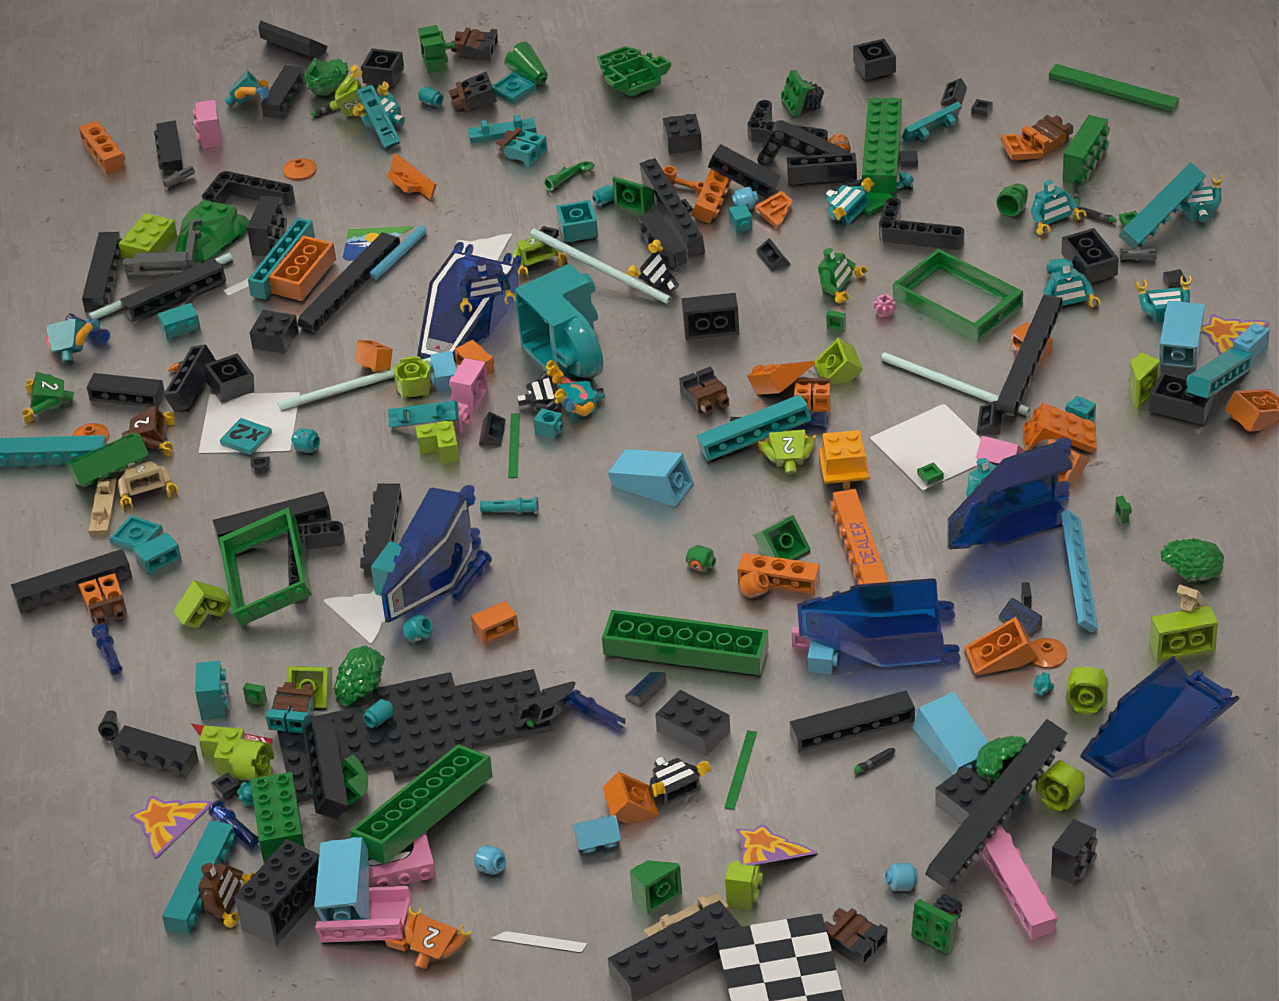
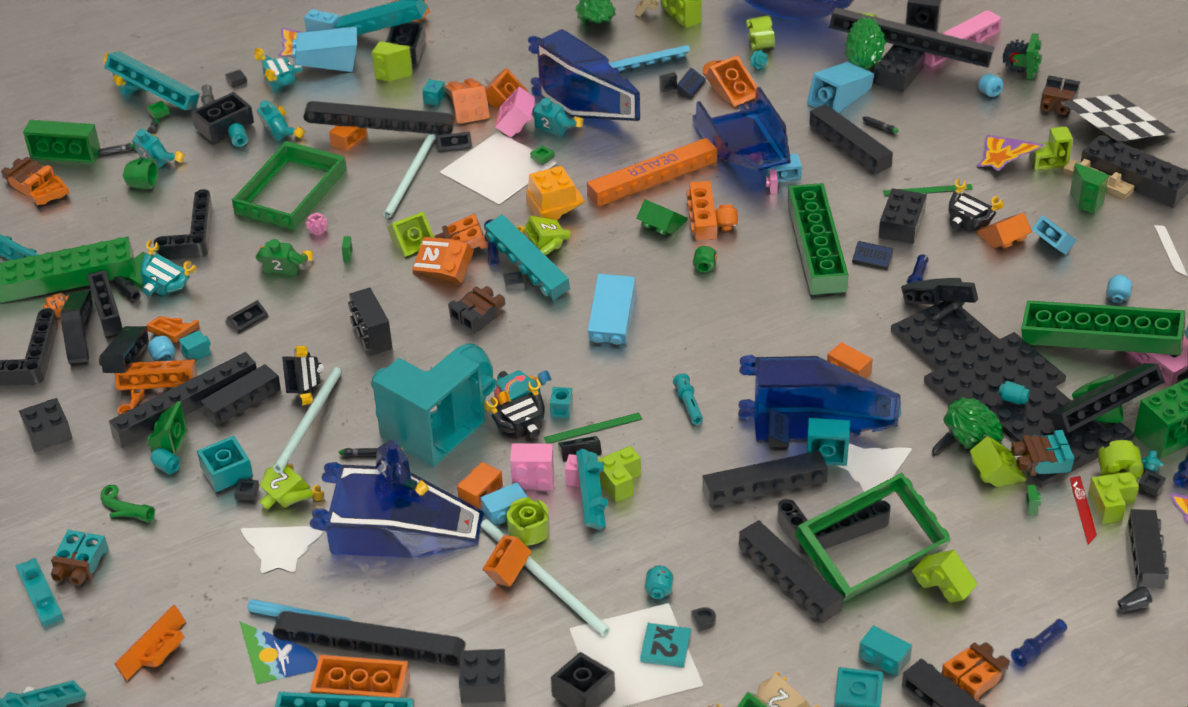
camera: 110 degrees left, 0 degrees up
teal brick [195,661,229,720] -> none

